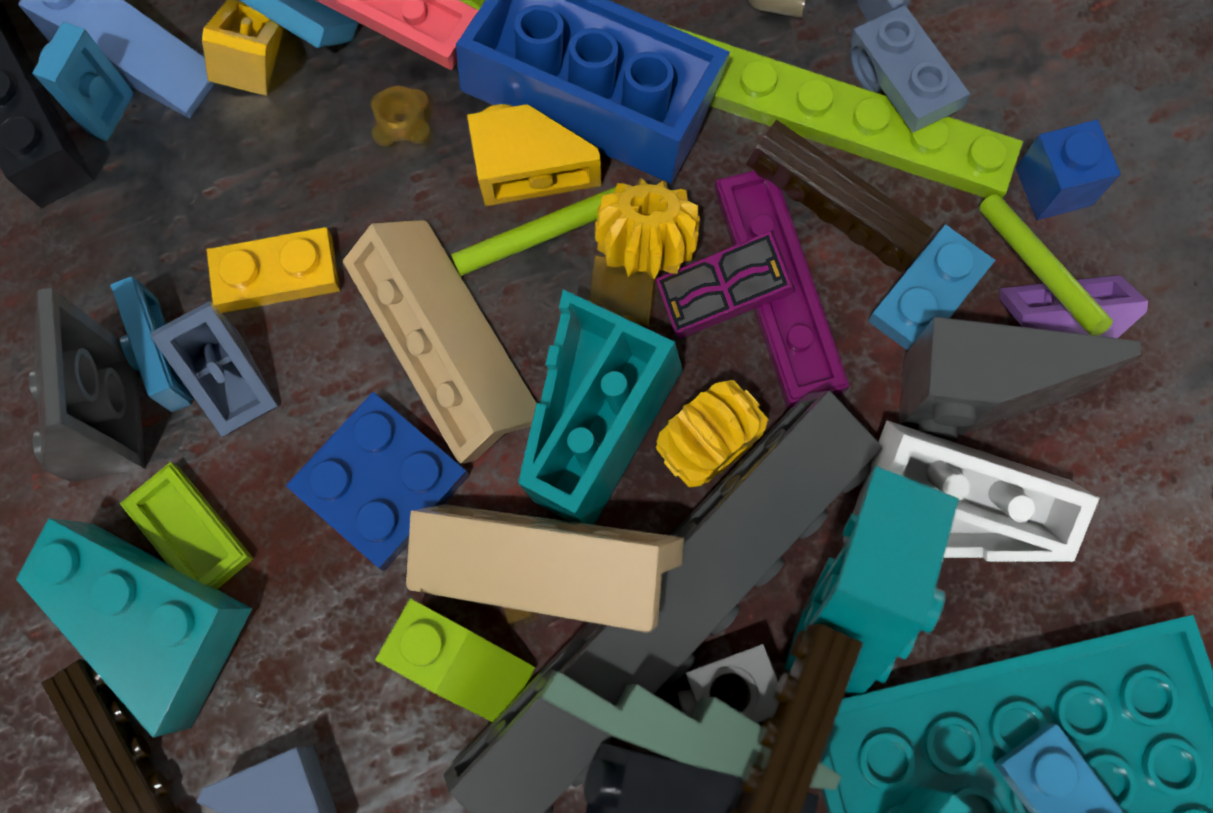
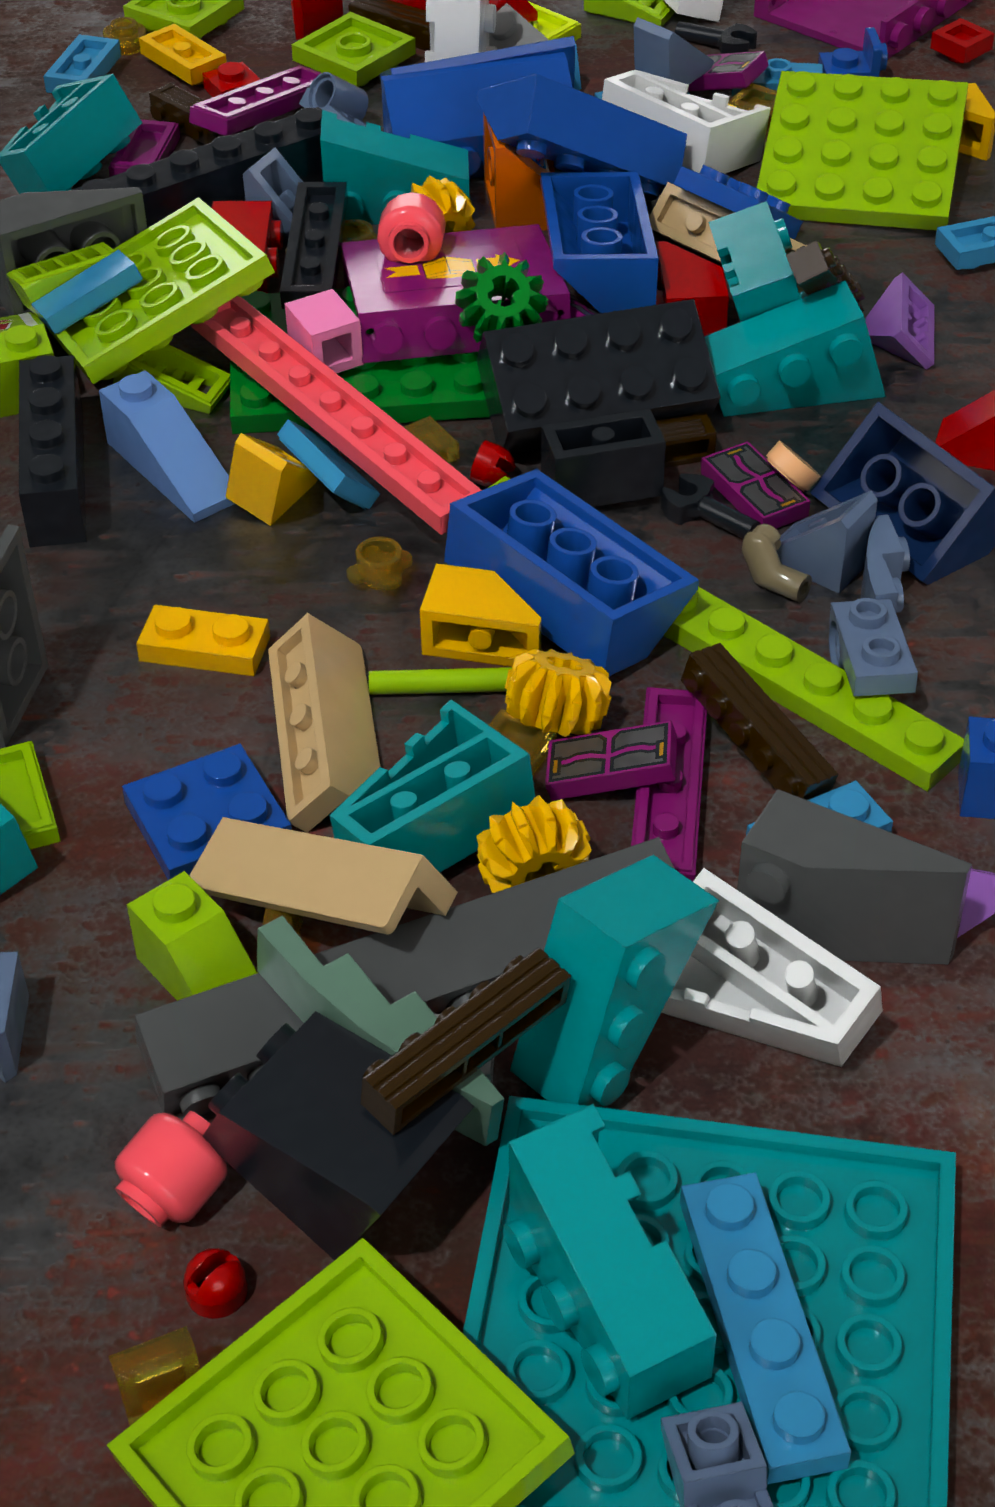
camera: 20 degrees right, 30 degrees down
dark azure plate [32,21,135,141] -> none
dark azure plate [110,276,193,413] -> none
sand blue slope [151,301,277,437] -> none
lime bar [979,194,1113,336] -> none

